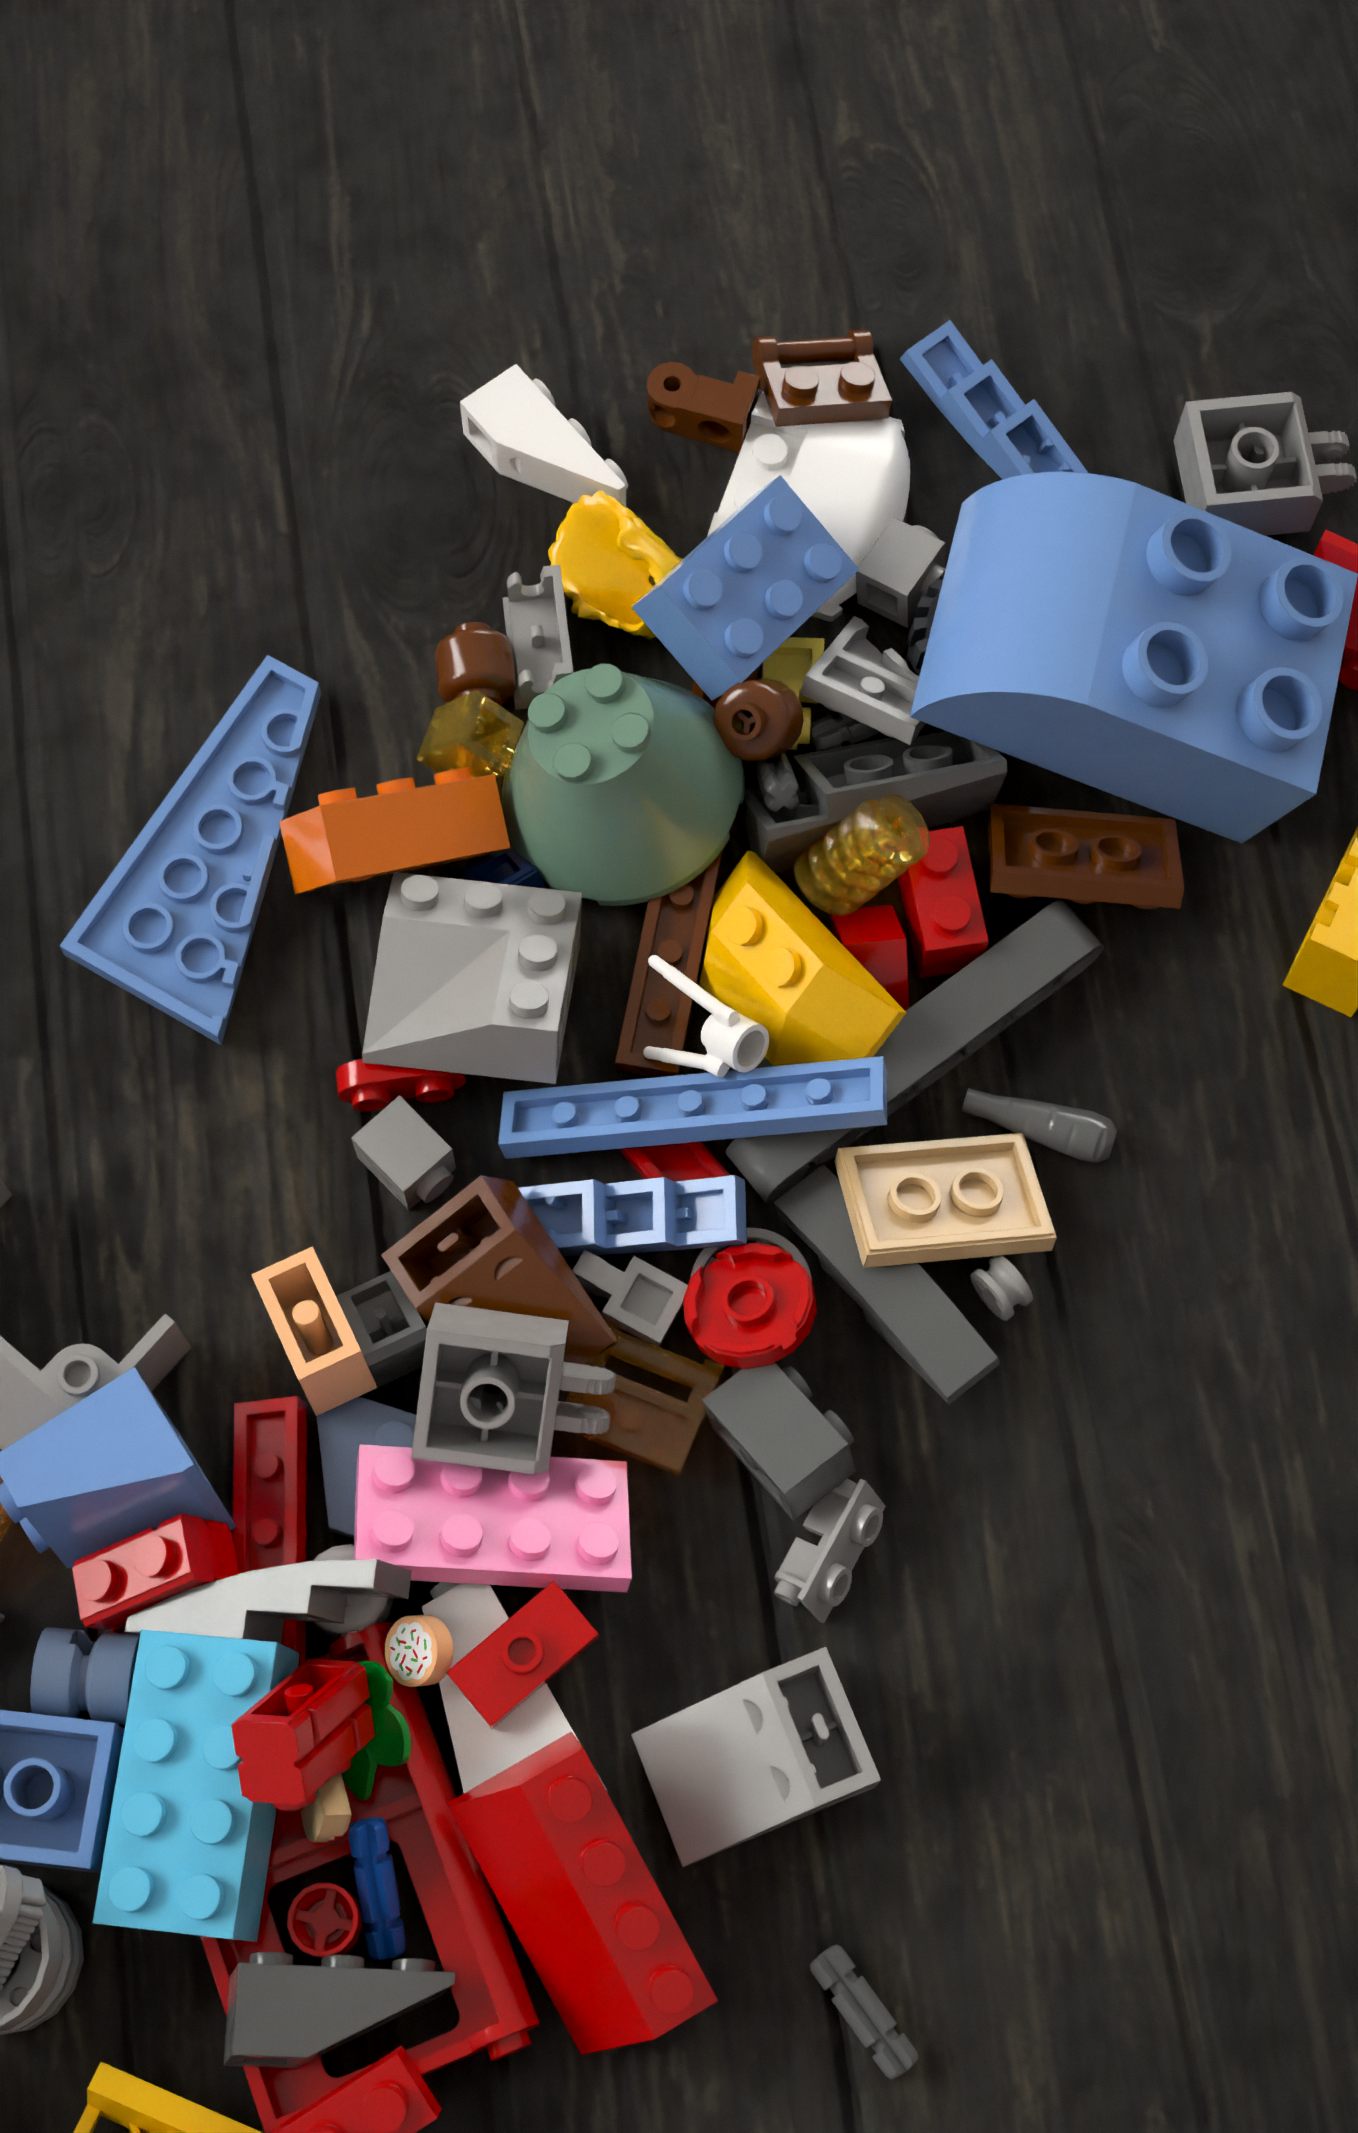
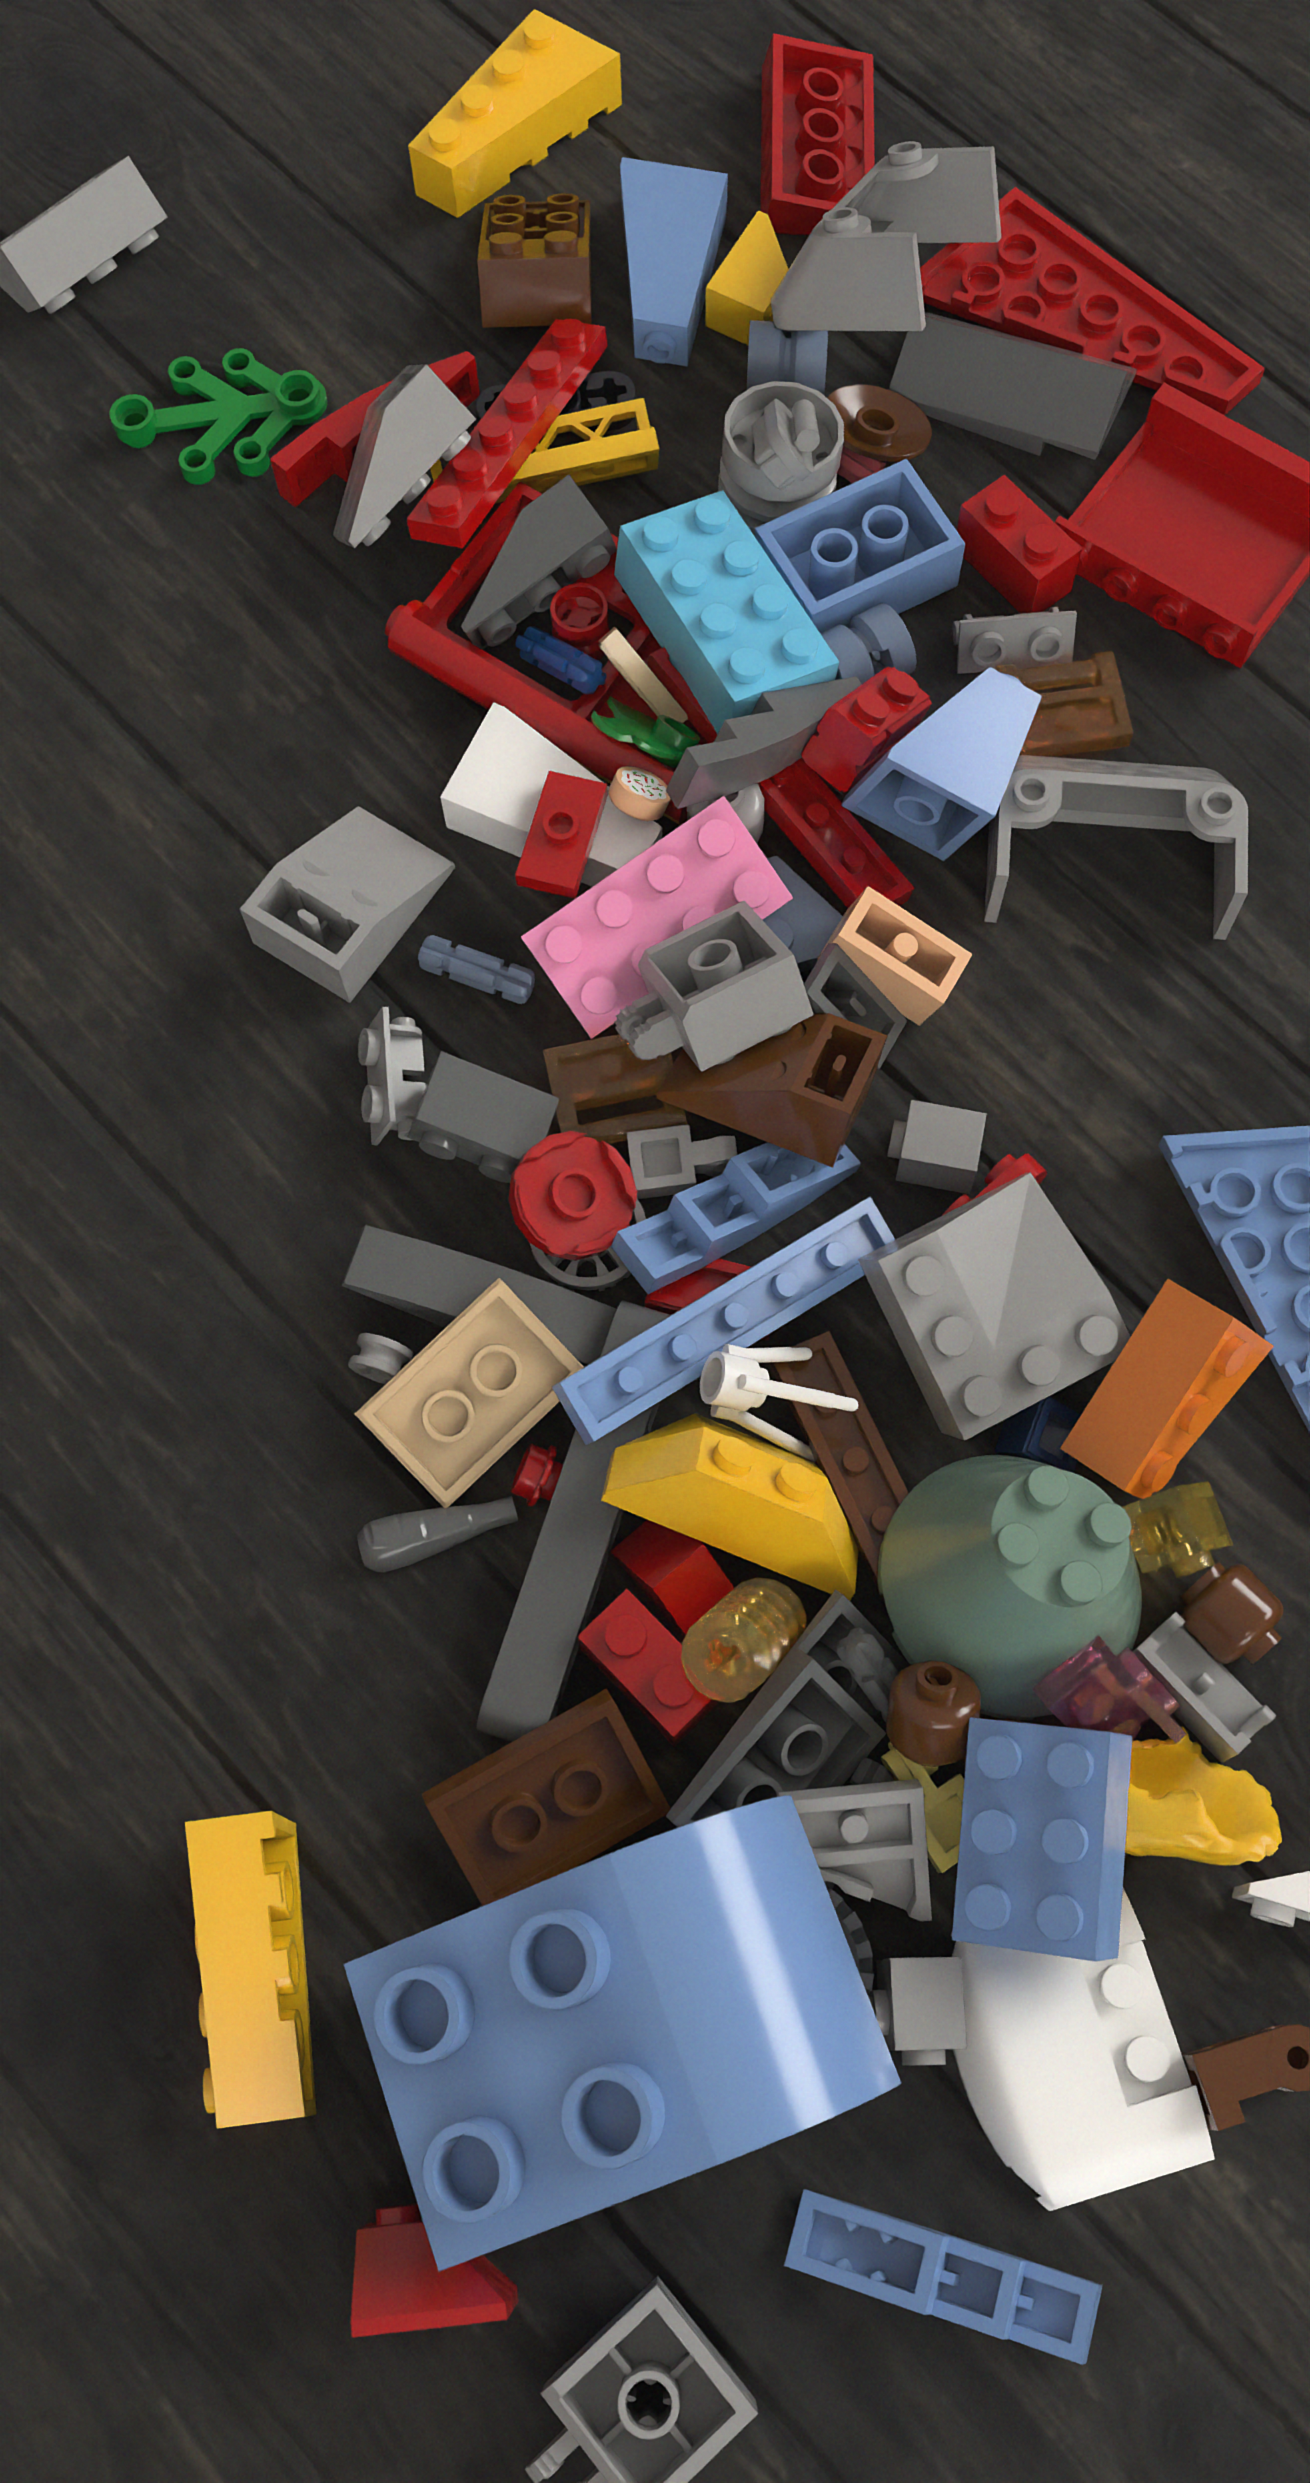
camera: 150 degrees right, 0 degrees up
red brick [231,1658,375,1810] -> none
red slope [447,1732,718,2055] -> none
reddish brown plate [752,329,892,427] -> none
dark grey axle [810,1944,919,2079] -> none
none -> sand blue axle [418,935,535,1004]
none -> red plate [510,1444,564,1507]
none -> clear pink bracket [1033,1635,1187,1743]

